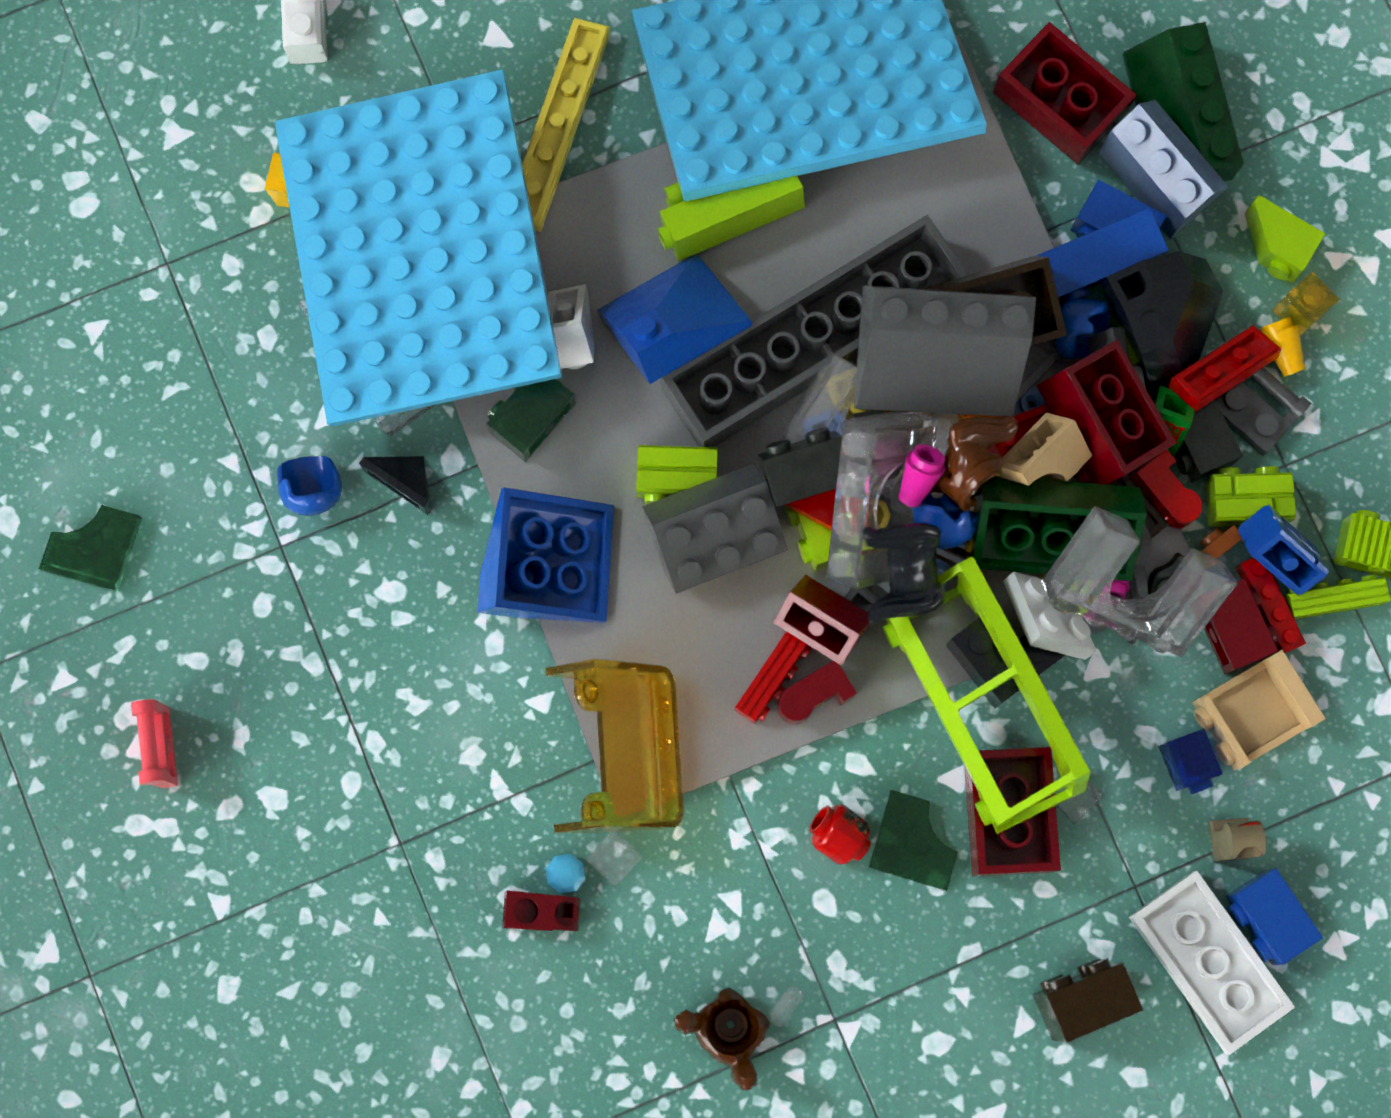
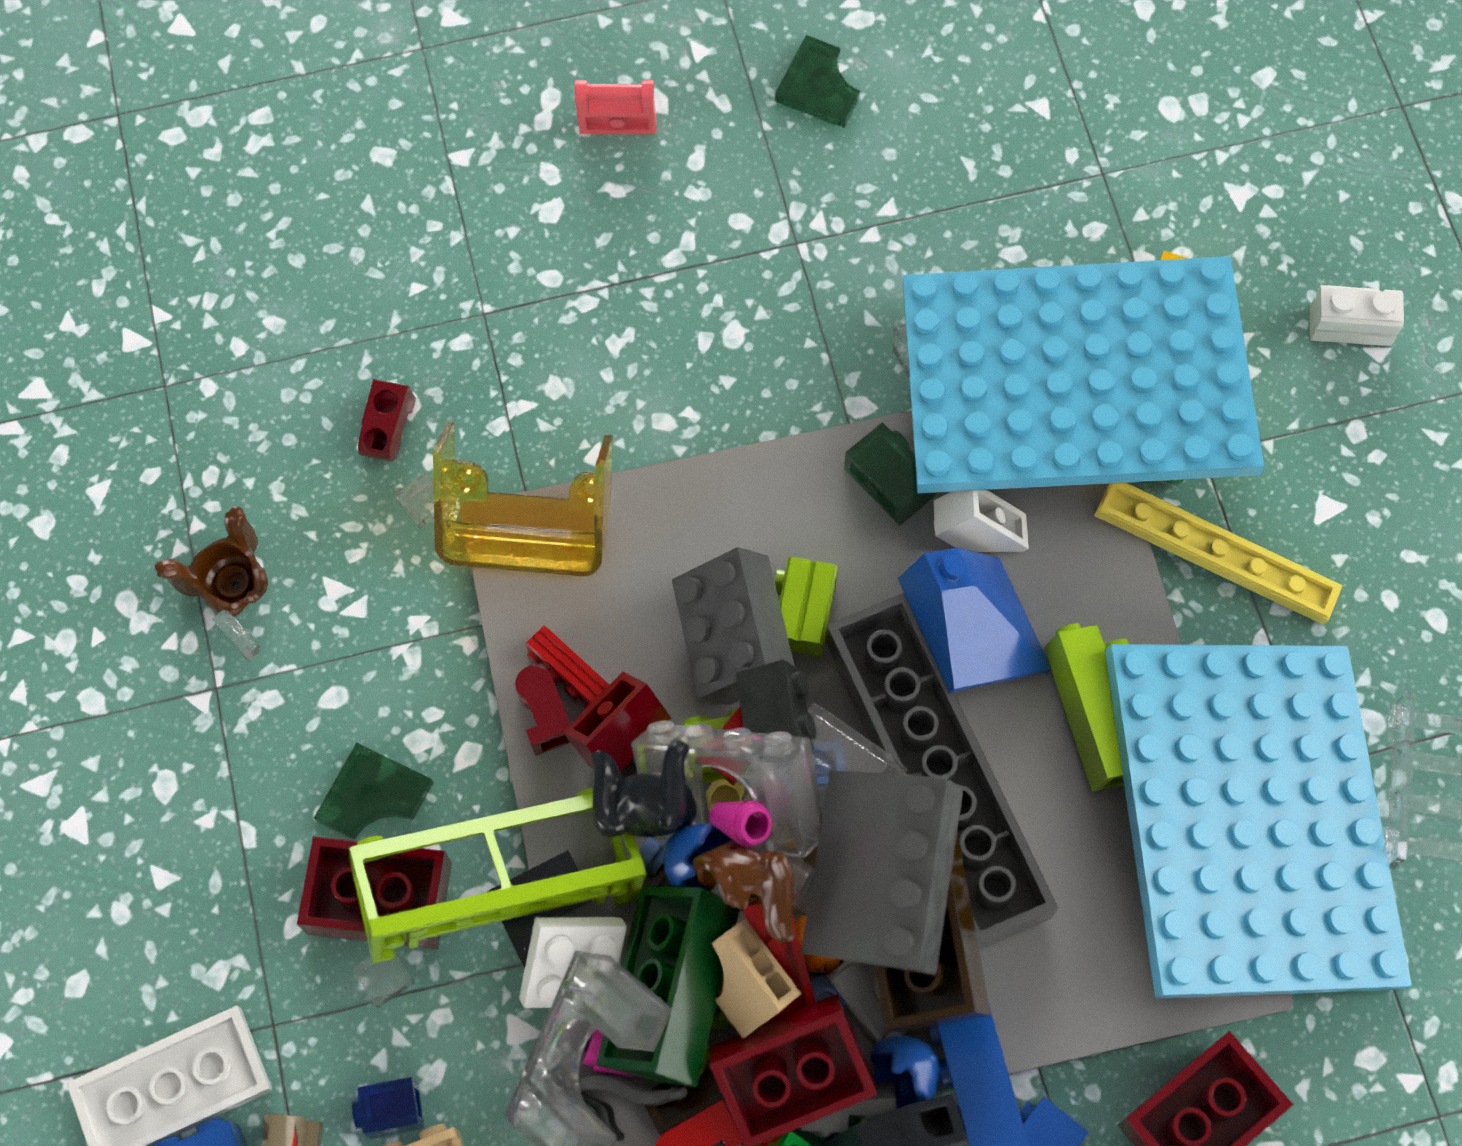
camera: 105 degrees right, 10 degrees down
blue hair [277,456,342,516] -> none
black slope [359,456,432,515] -> none
blue slope [477,487,614,623] -> none
medium azure tile [546,854,586,894] -> none
red head [809,804,871,865] -> none
dark brown brick [1032,958,1143,1043] -> none

